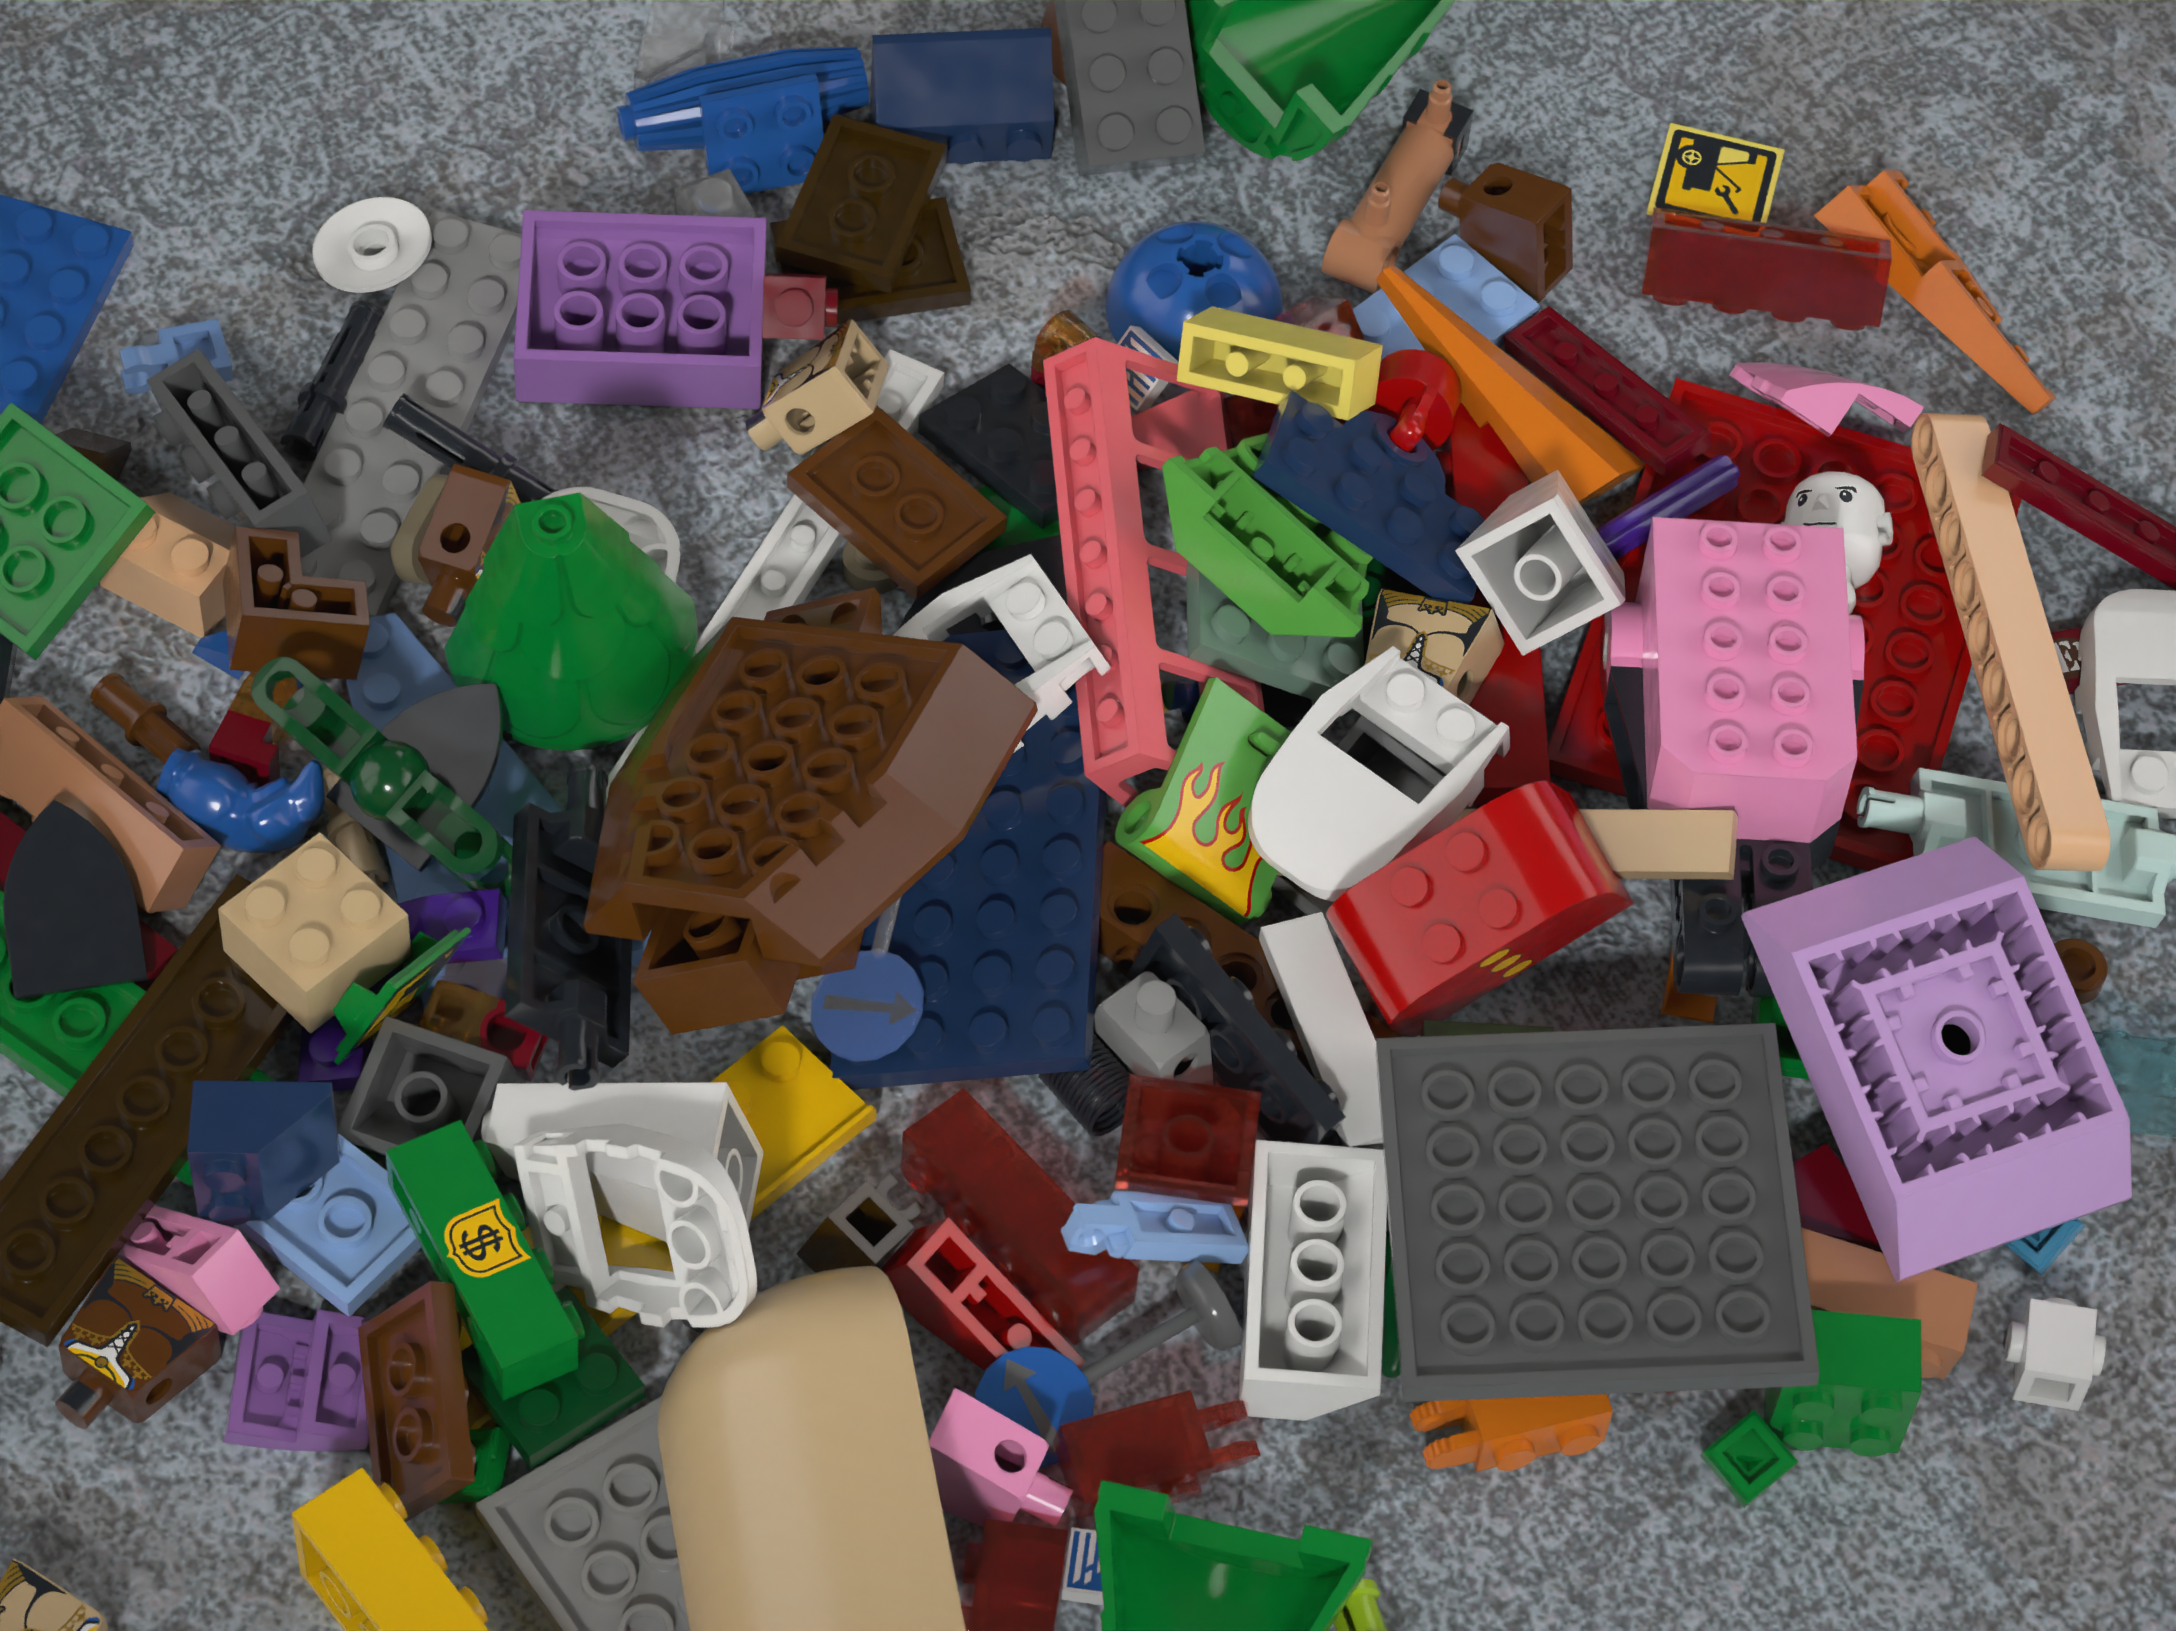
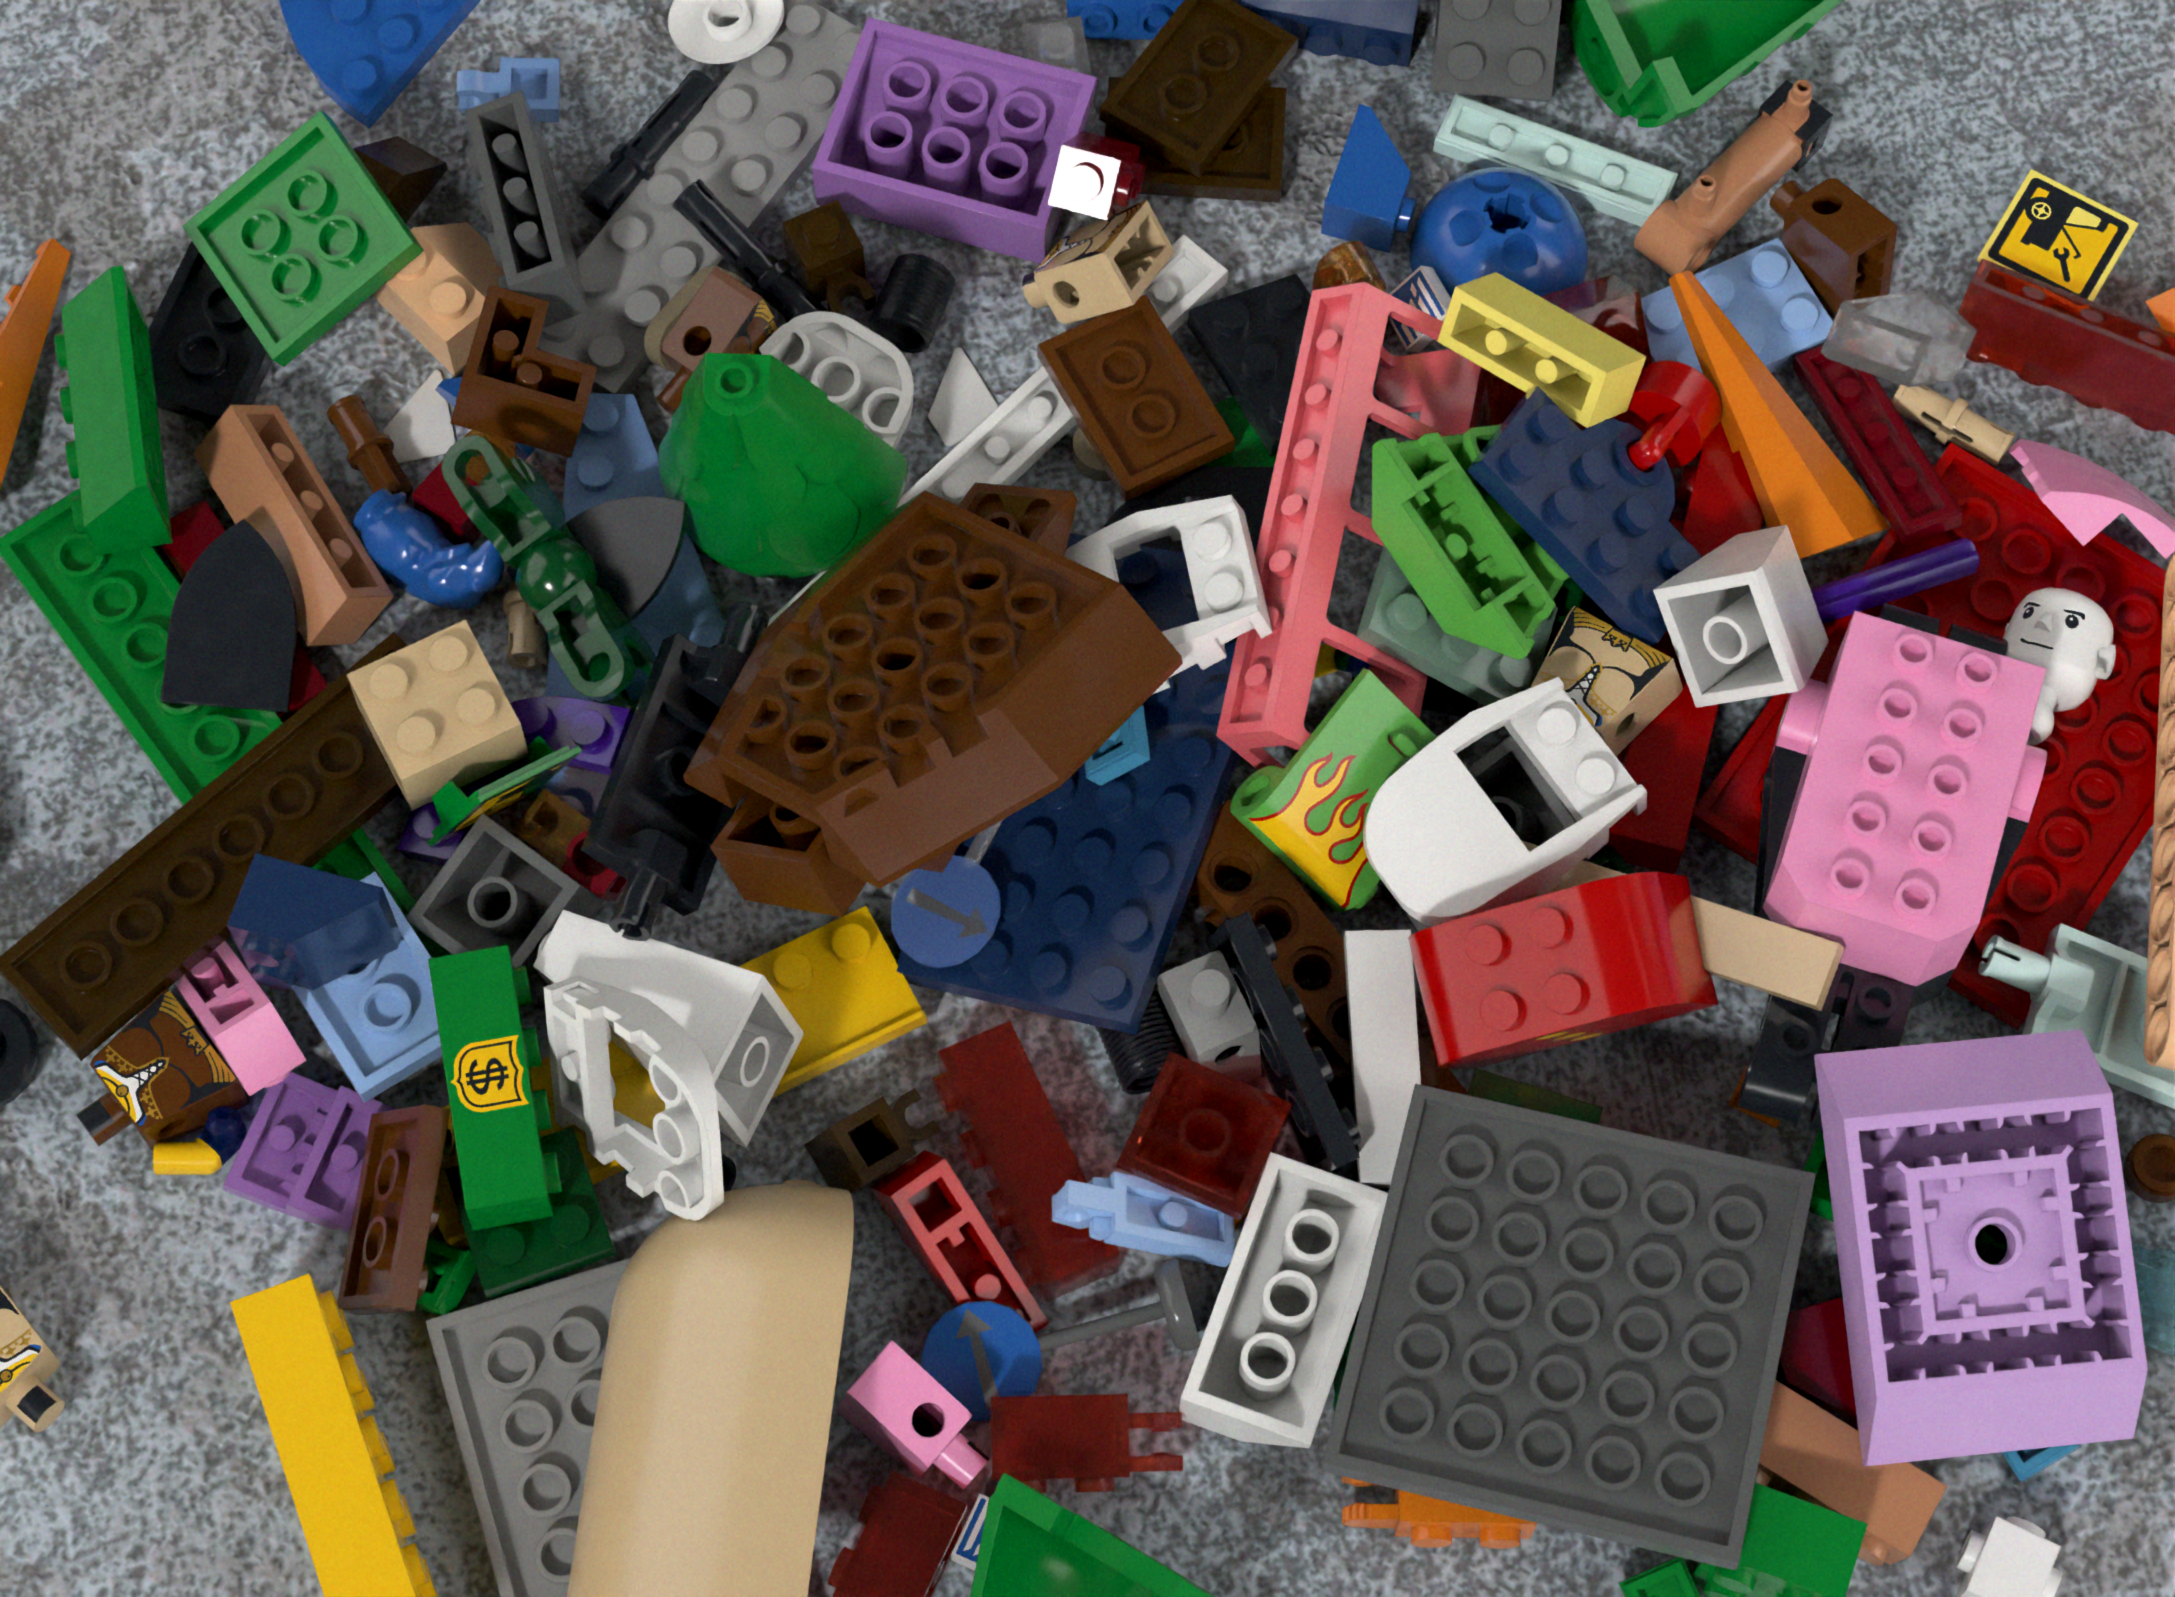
camera: 20 degrees right, 10 degrees up
none -> arm [153,1106,247,1175]
none -> white sticker [383,370,455,463]
none -> dark brown brick [782,199,876,315]
none -> black piece [868,253,956,353]
none -> white sticker [928,347,999,447]
none -> dark azure tile [1084,705,1150,786]
none -> blue slope [1321,104,1417,253]
none -> light aqua tile [1433,94,1678,227]
none -> clear slope [1820,288,1977,387]
none -> tan pin [1891,375,2016,468]

